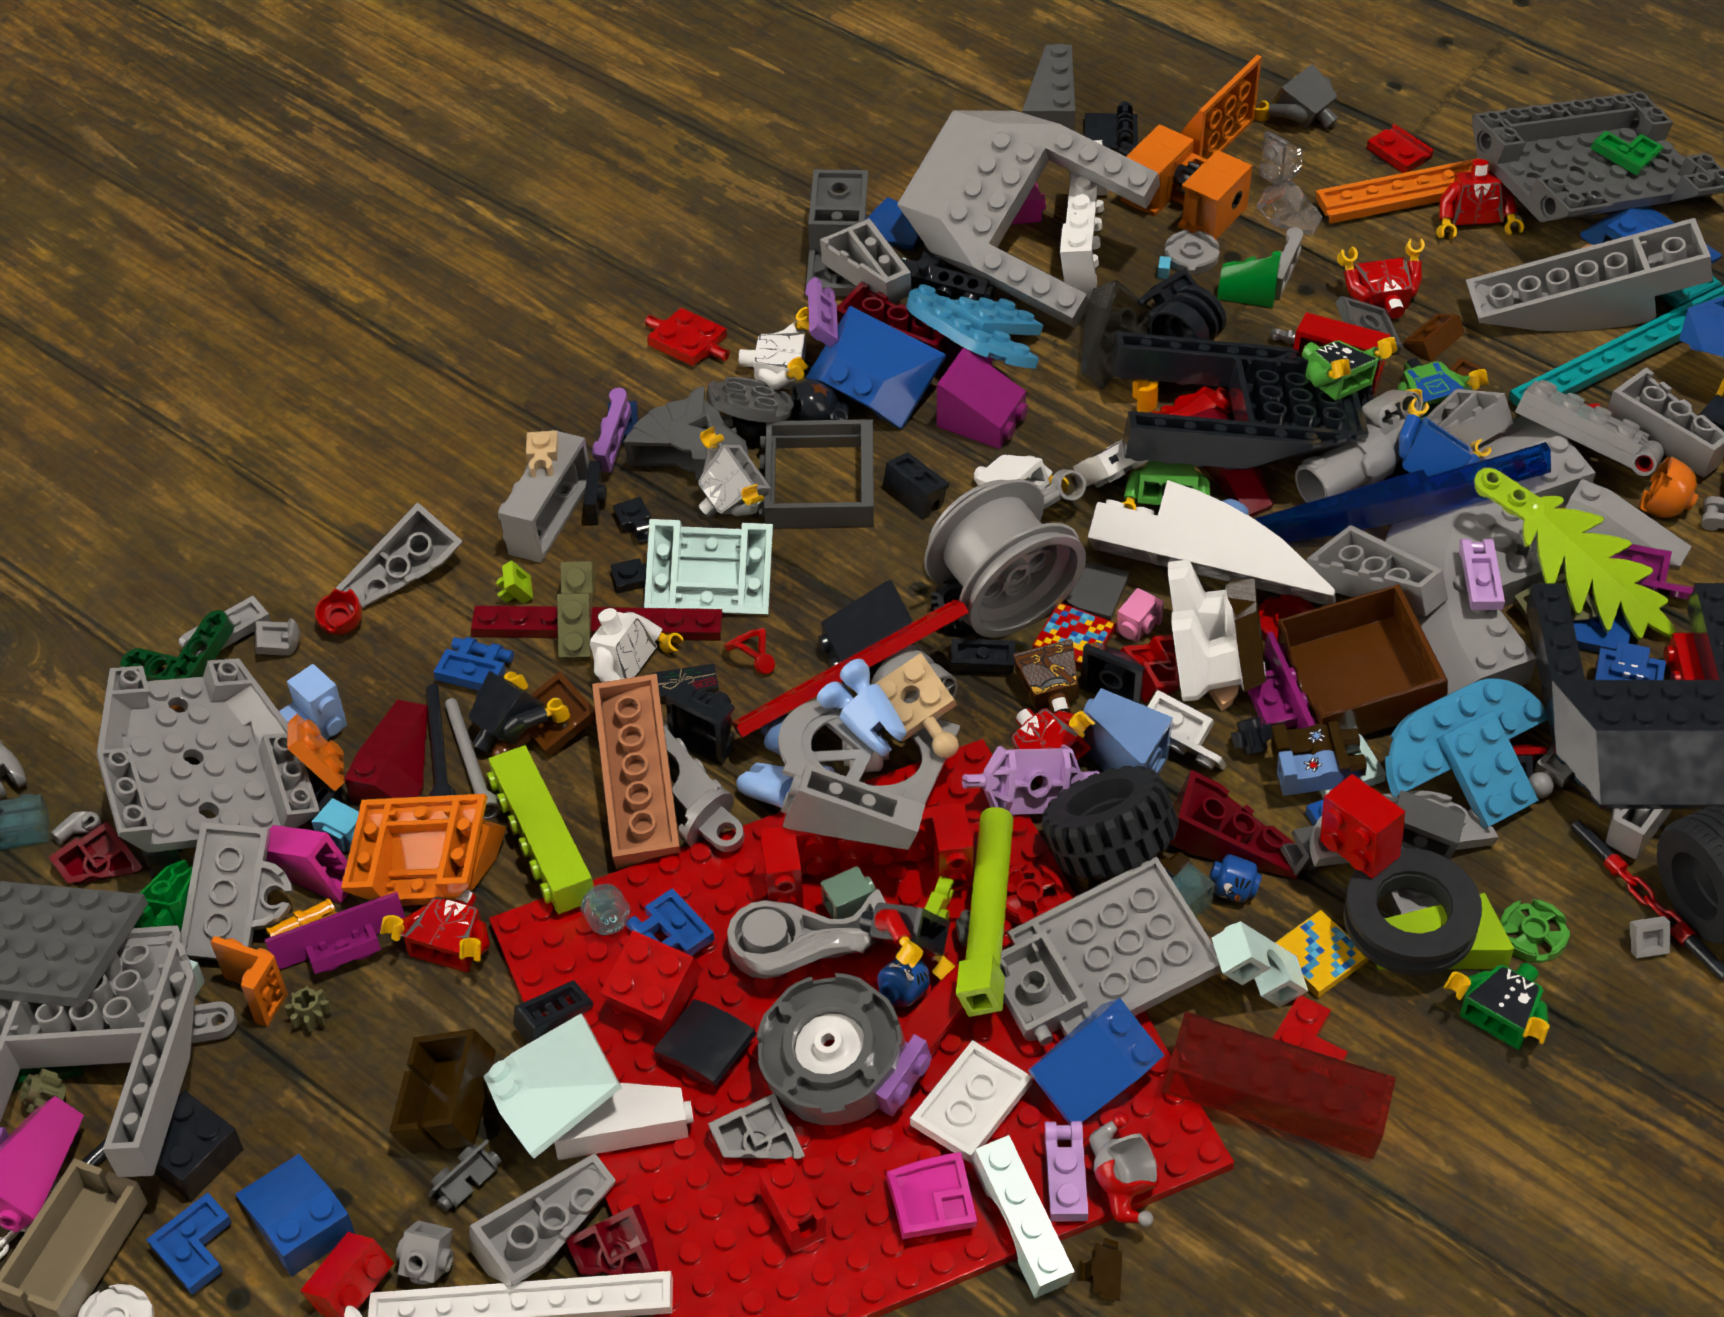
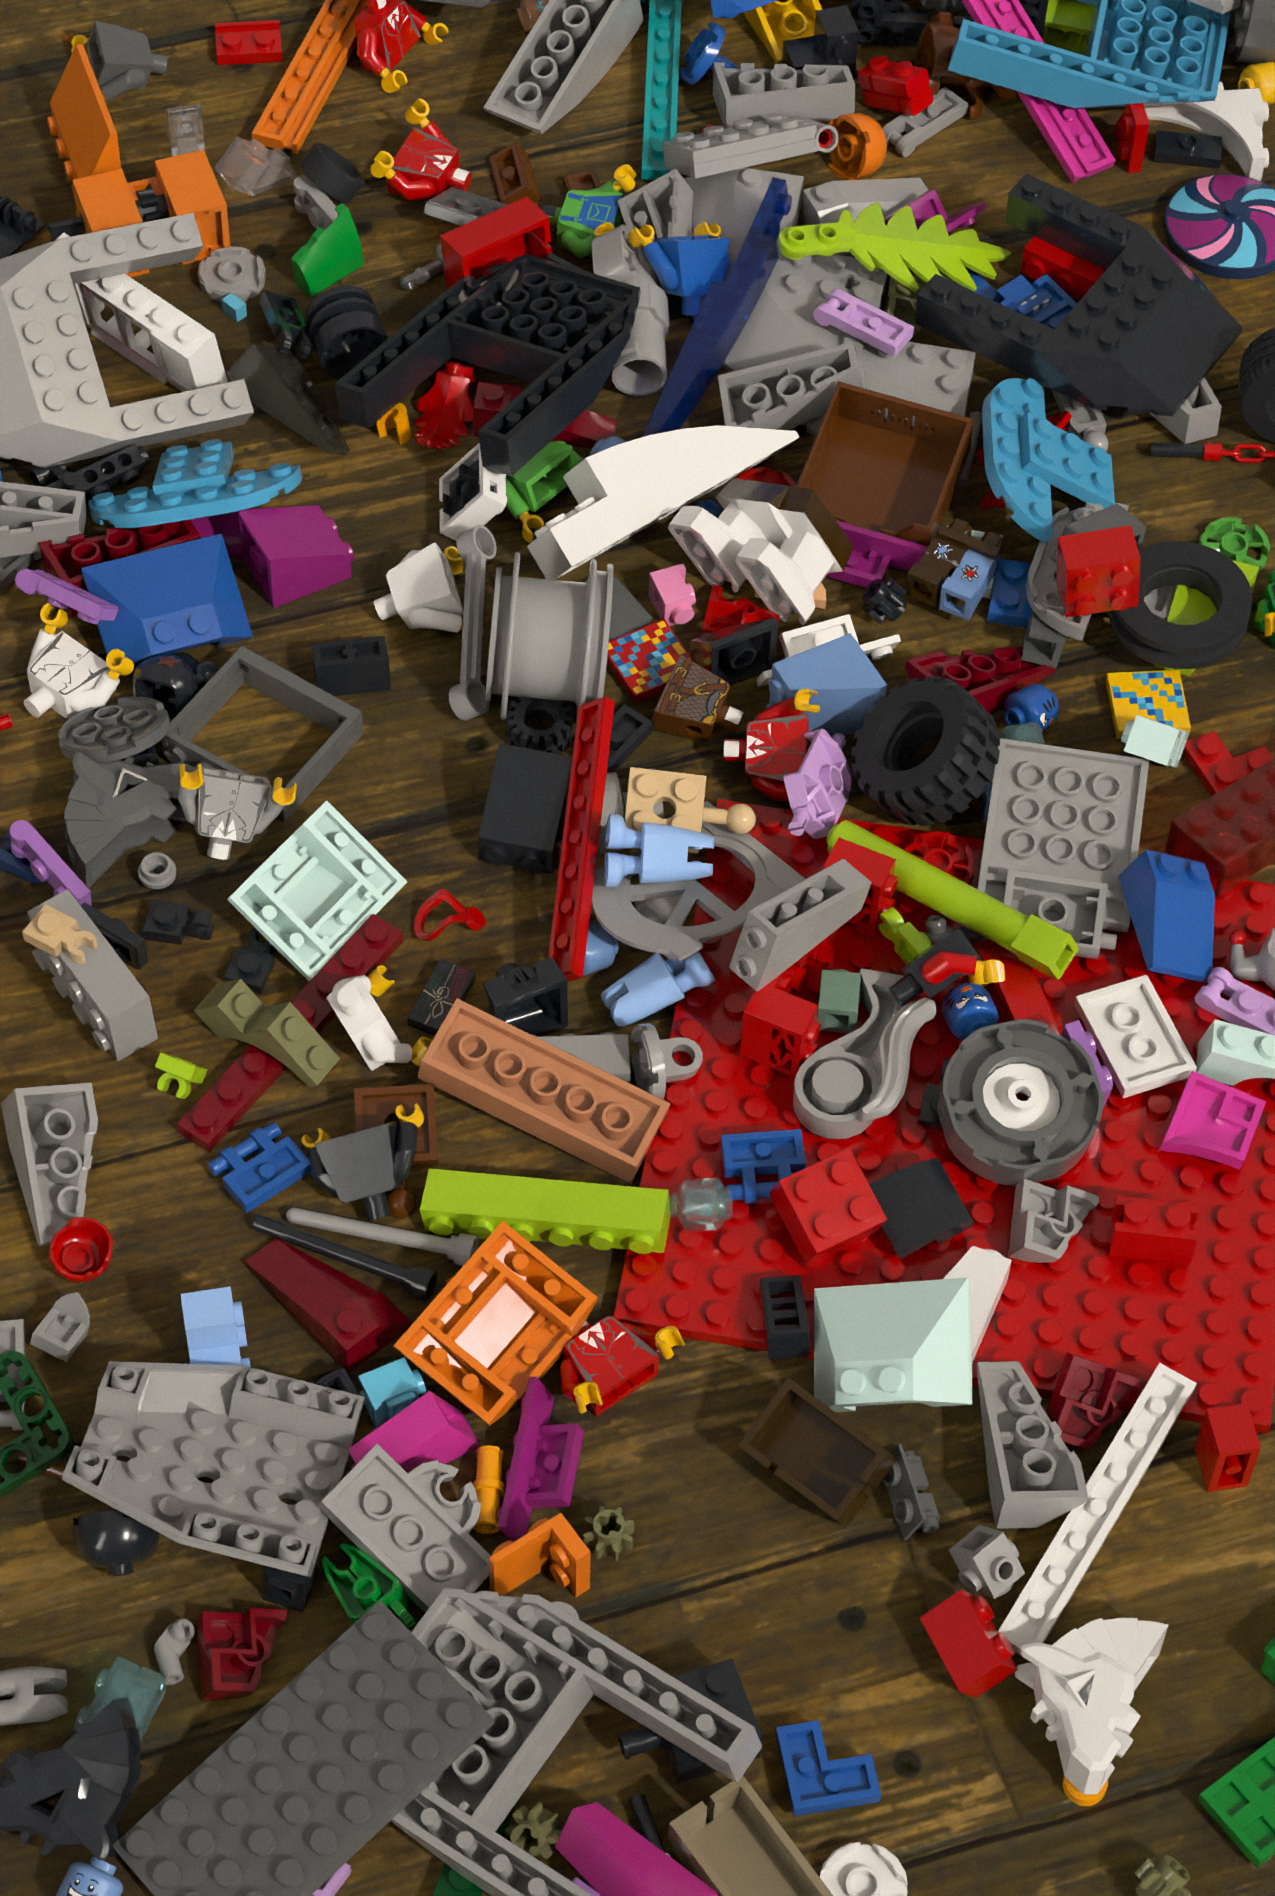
camera: 60 degrees left, 5 degrees up
blue slope [235,1154,356,1277] -> none
orange plate [287,714,344,791] -> none
torso [1302,337,1398,401] -> none
none -> light grey plate [138,852,177,889]
none -> black tyre [299,142,365,203]
none -> blue tile [679,22,739,85]

